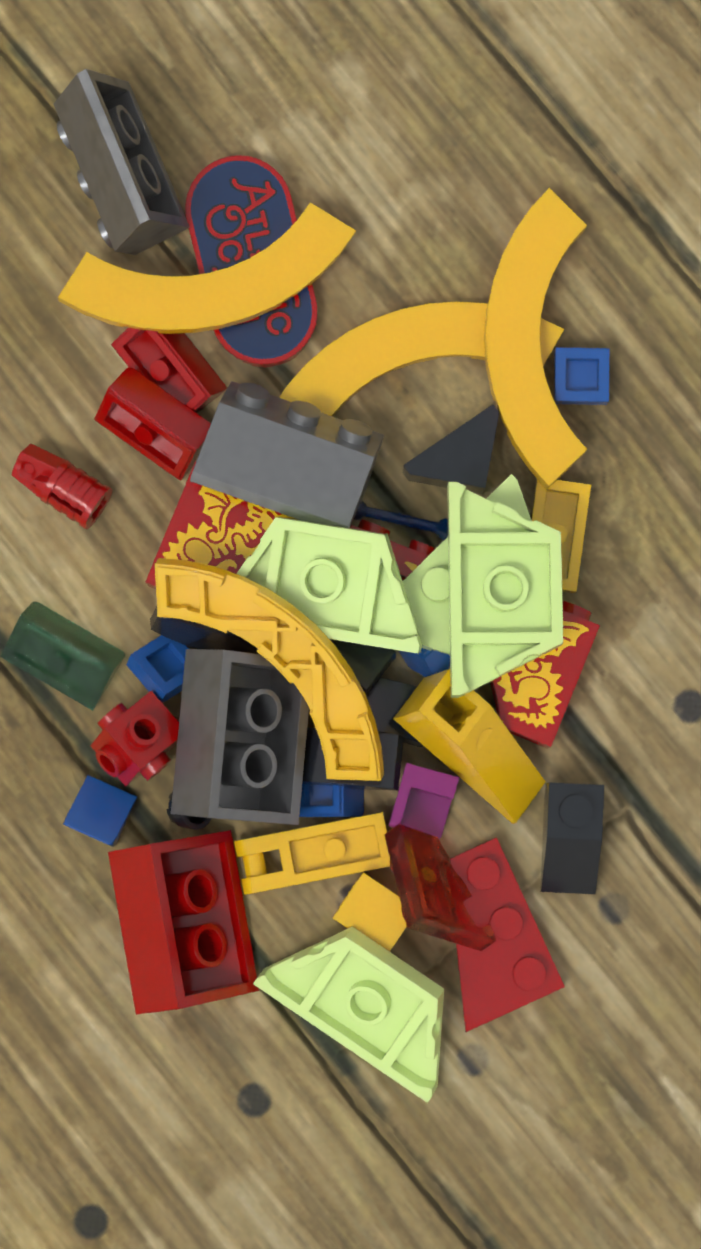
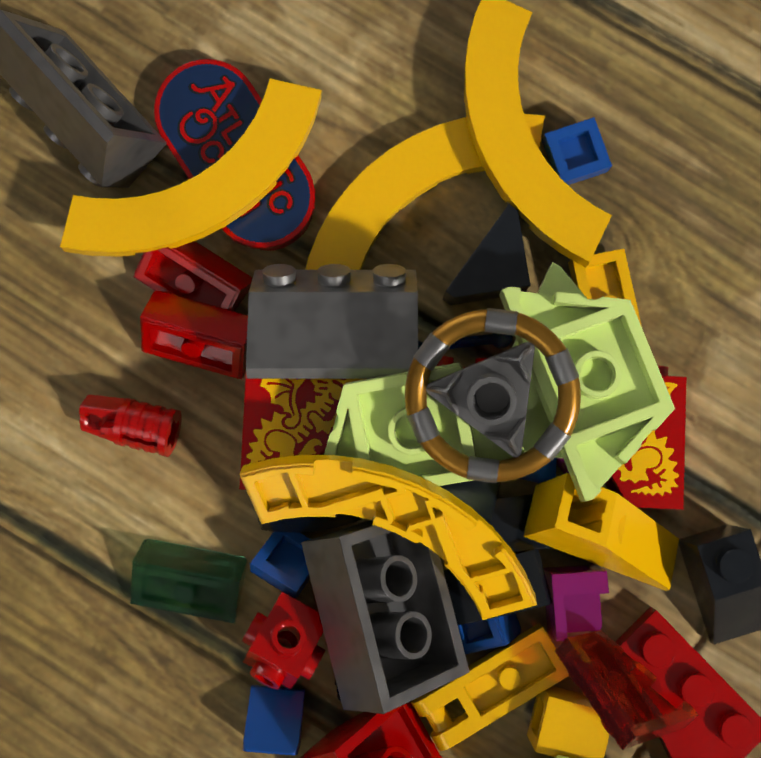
camera: 20 degrees left, 0 degrees up
none -> flat silver piece [405,308,581,483]

